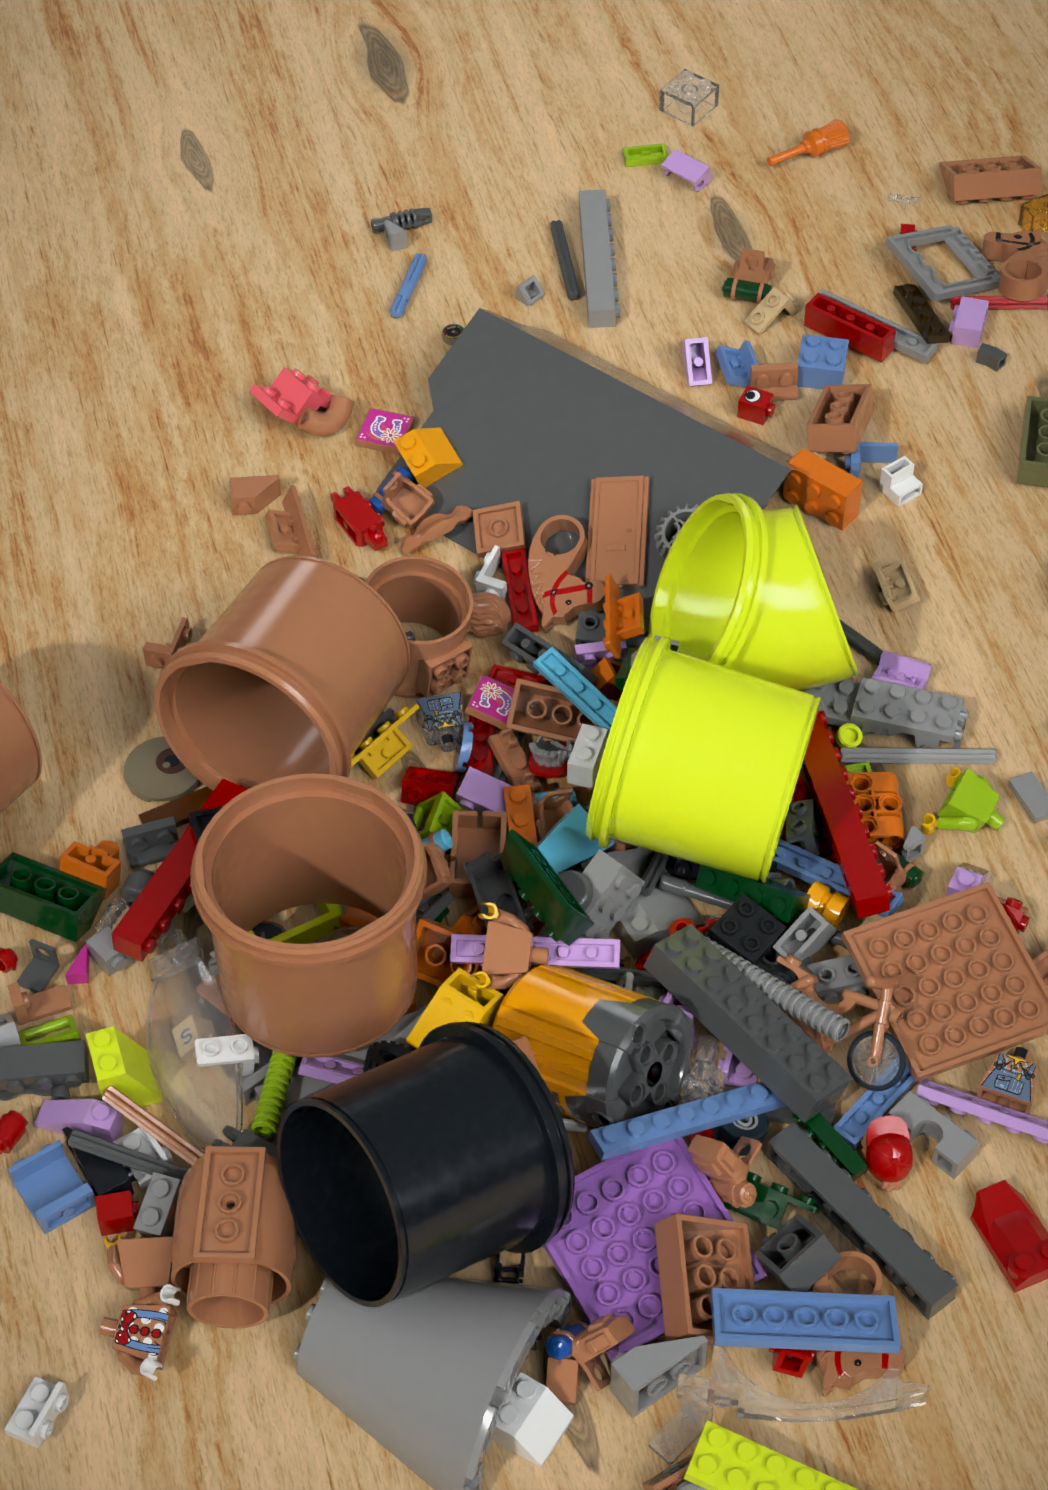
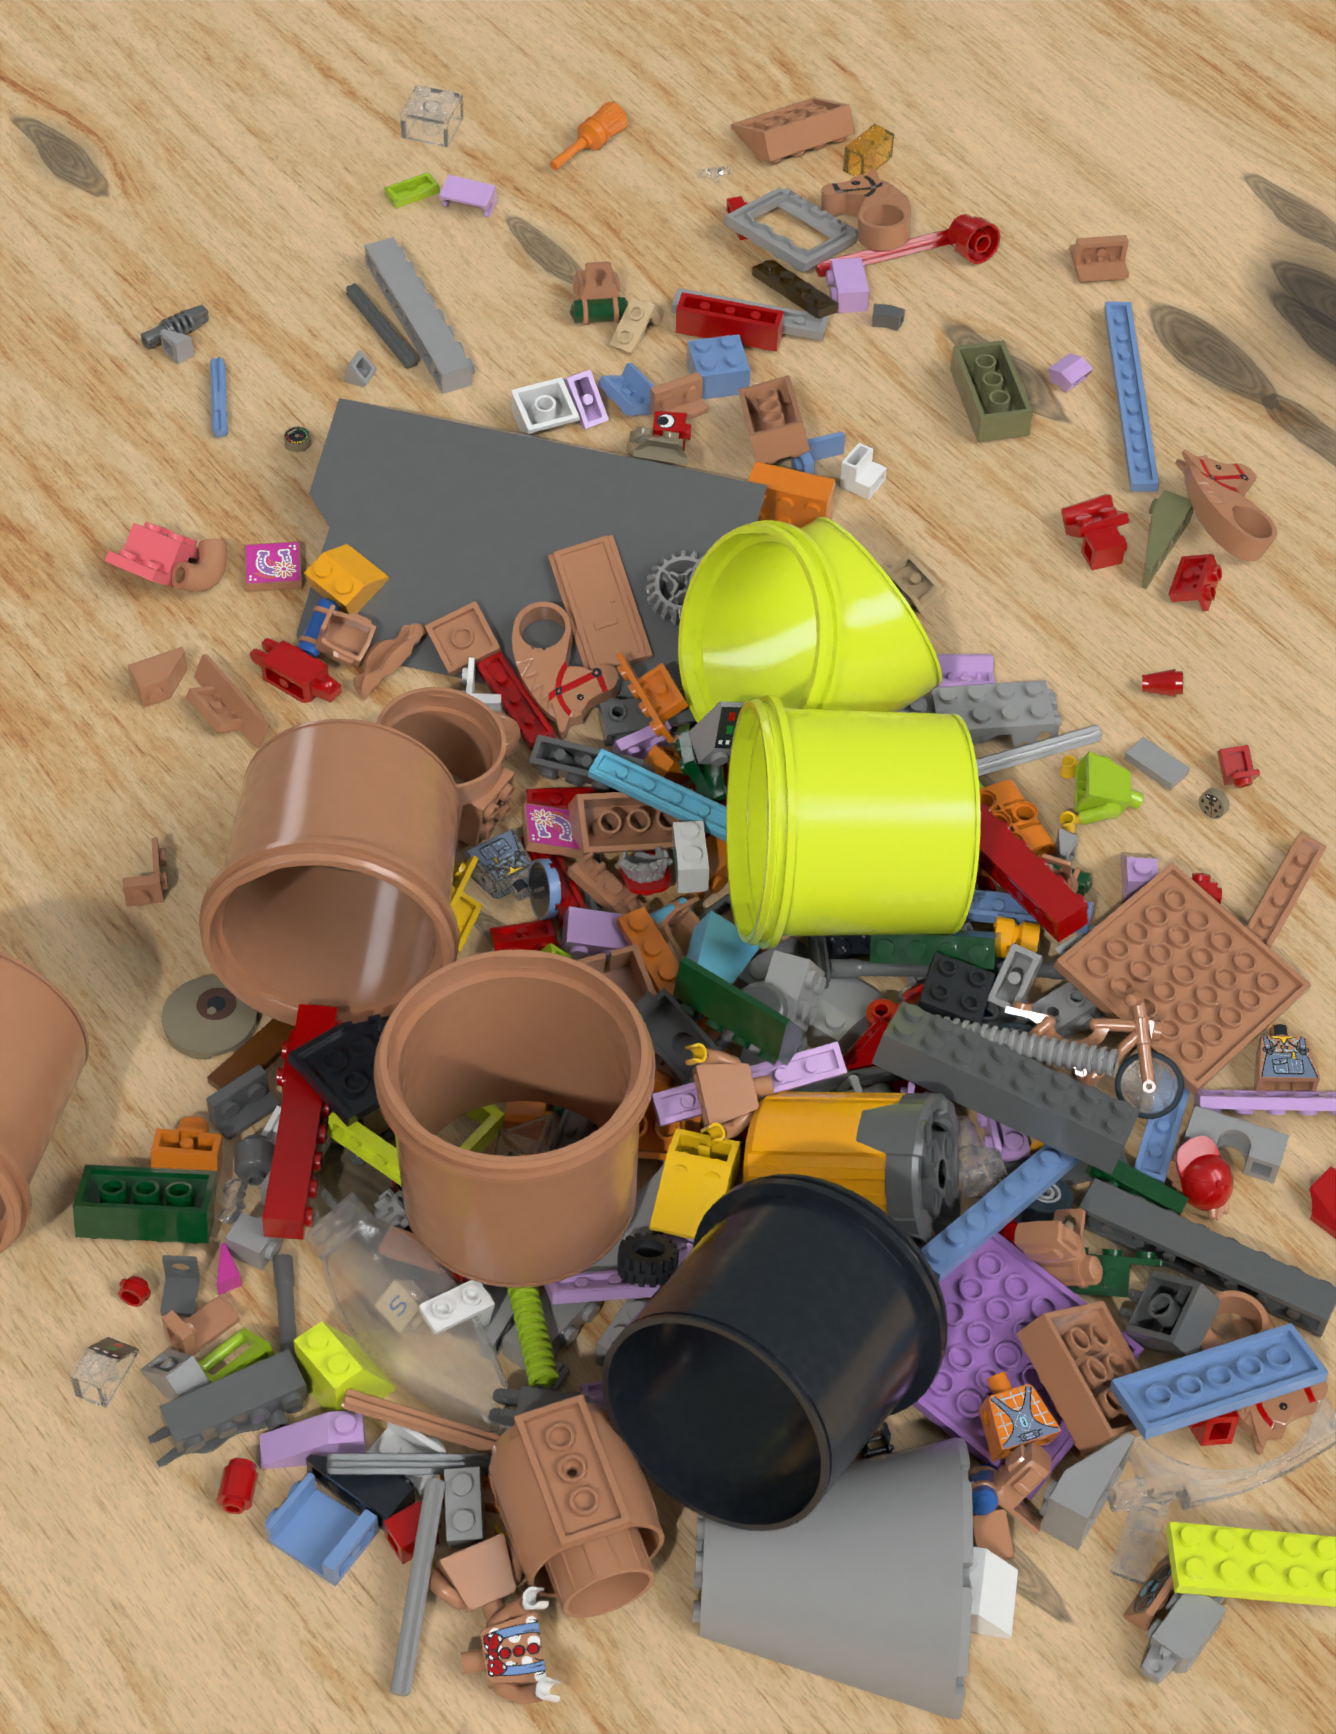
camera: 25 degrees left, 0 degrees up
none -> dark grey piece [273,1254,303,1413]
none -> light grey axle [390,1478,445,1696]
none -> white slope [511,377,580,434]
none -> dark tan slope [626,426,688,465]
none -> orange torso [979,1372,1061,1462]

